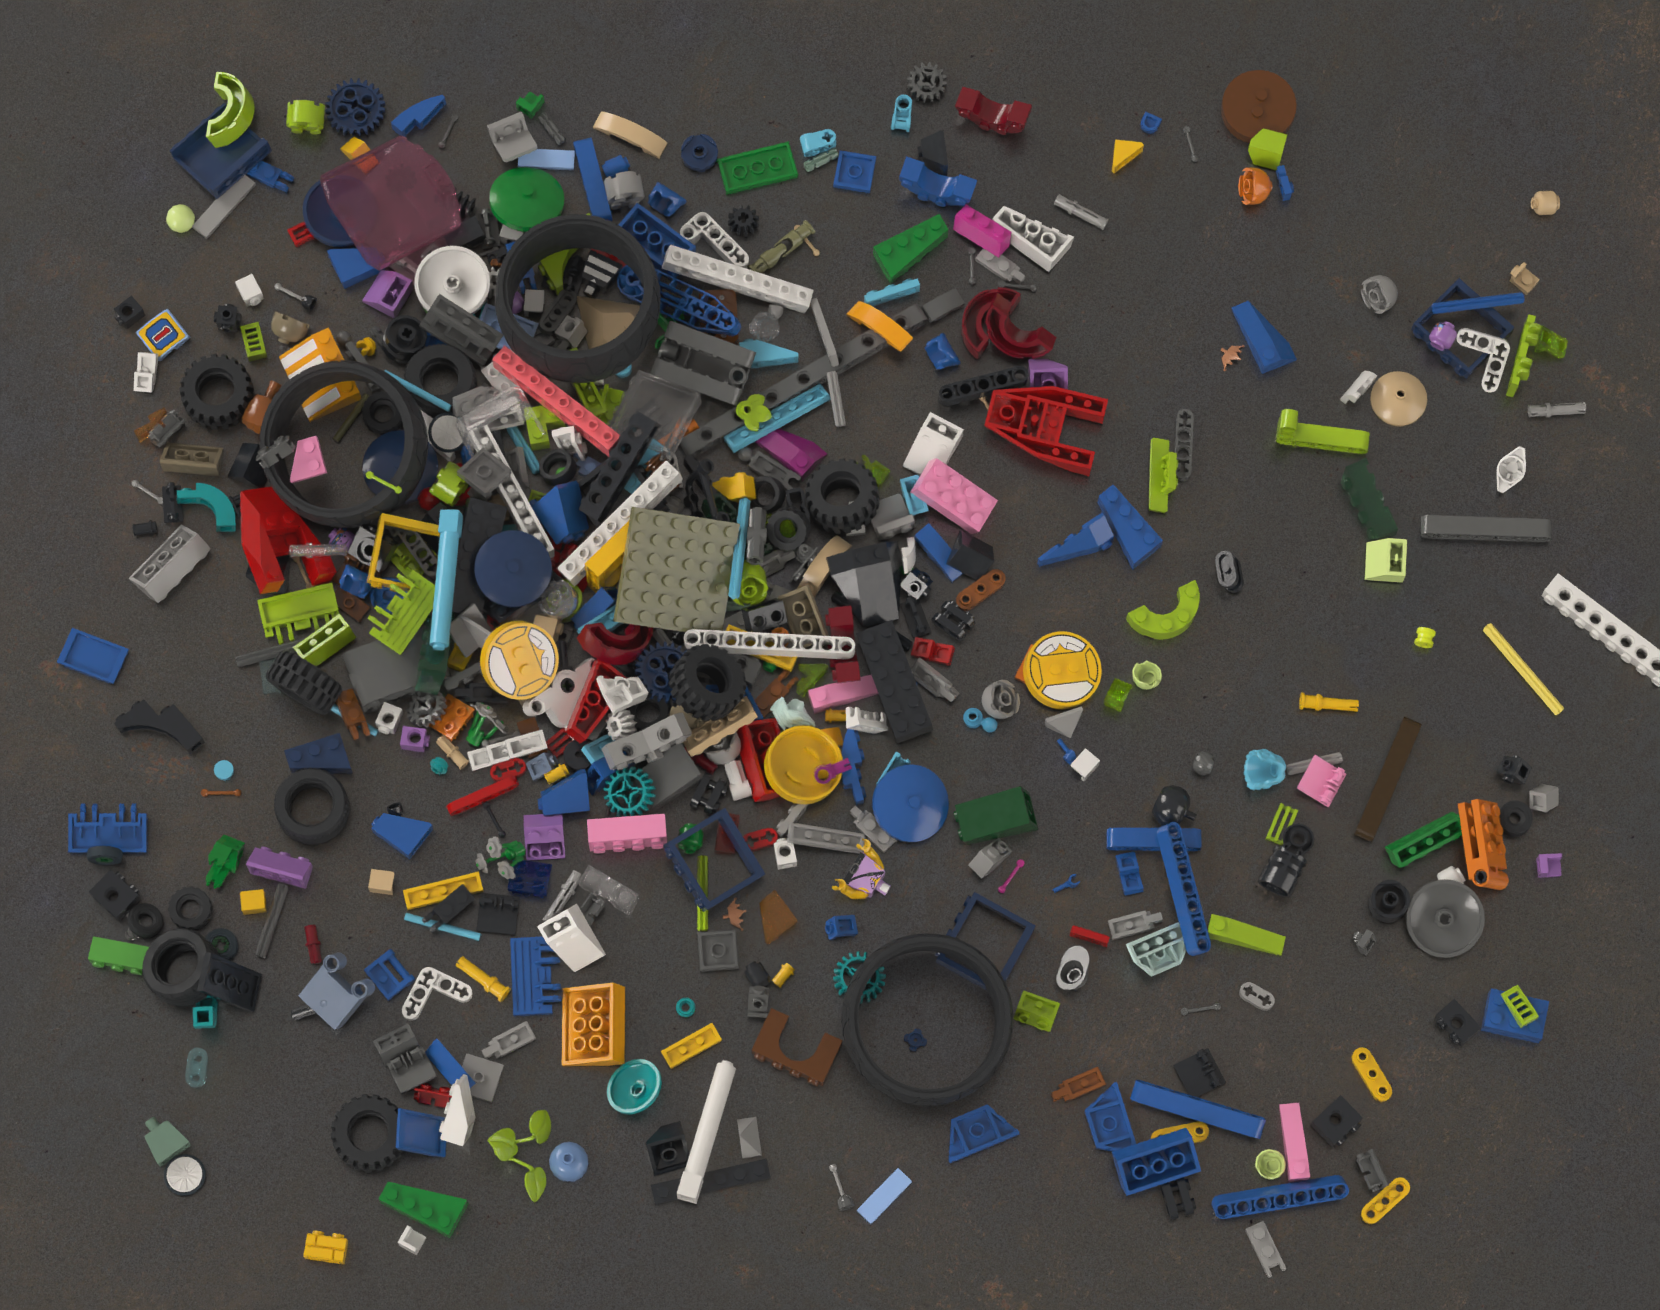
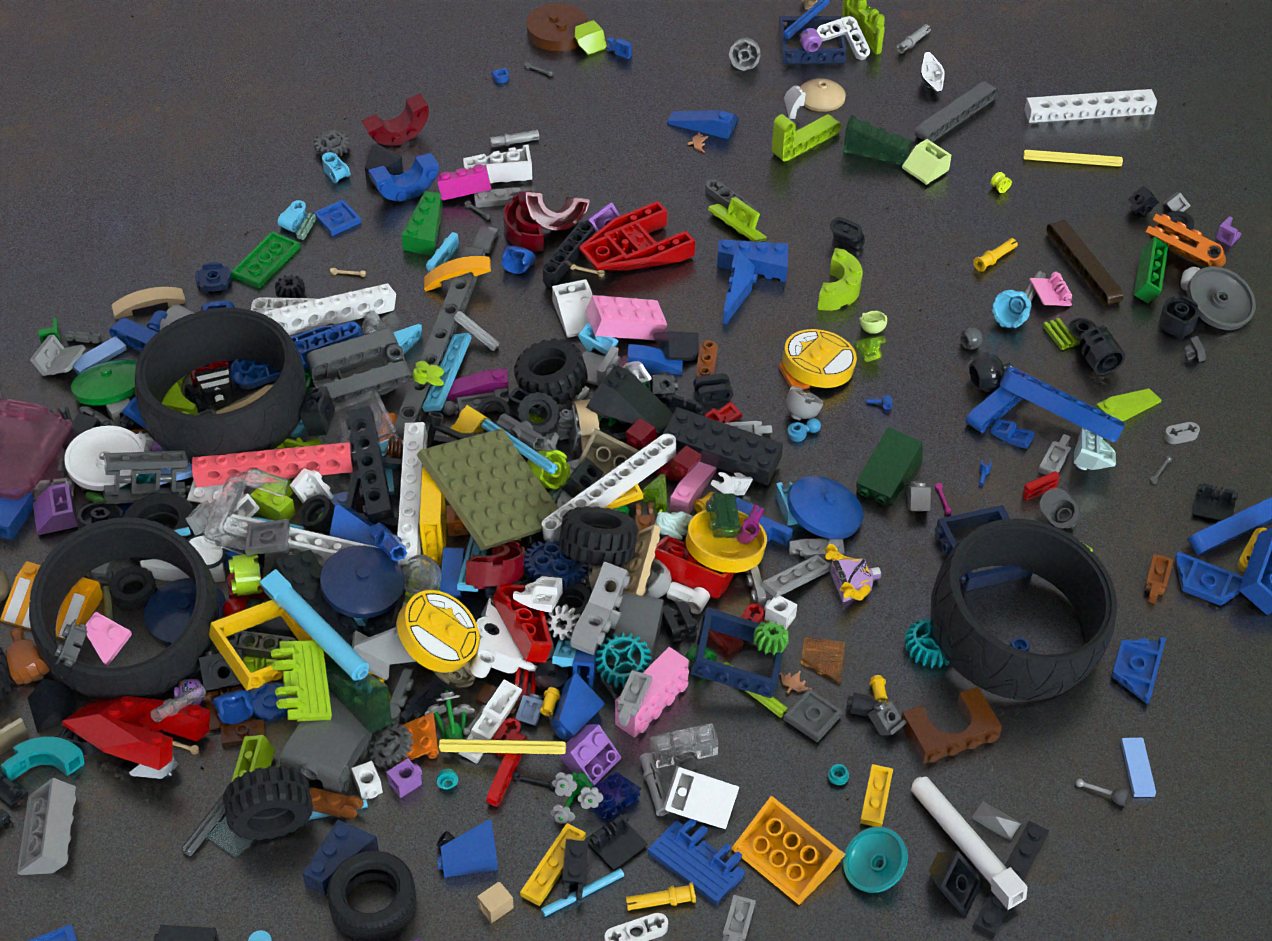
camera: 45 degrees left, 25 degrees down
lime hinge [257,583,340,645] -> none
lime hinge [366,471,402,494] -> none
tan axle [436,735,469,770] -> none
olive piece [747,220,815,273] -> none
light grey tile [810,298,839,367] -> none
blue bracket [825,915,858,940] -> none
light grey slope [1045,706,1083,738] -> none
white panel [1071,748,1100,781] -> none
yellow slope [1112,140,1144,173] -> none
orange cylinder [1238,167,1273,205] -> none
none -> black brick [300,387,335,436]
none -> blue piece [369,522,407,562]
none -> light yellow axle [439,739,566,754]
none -> light grey hinge [617,670,652,726]
none -> clear green brick [706,493,741,538]
none -> bright green gear [753,620,789,655]

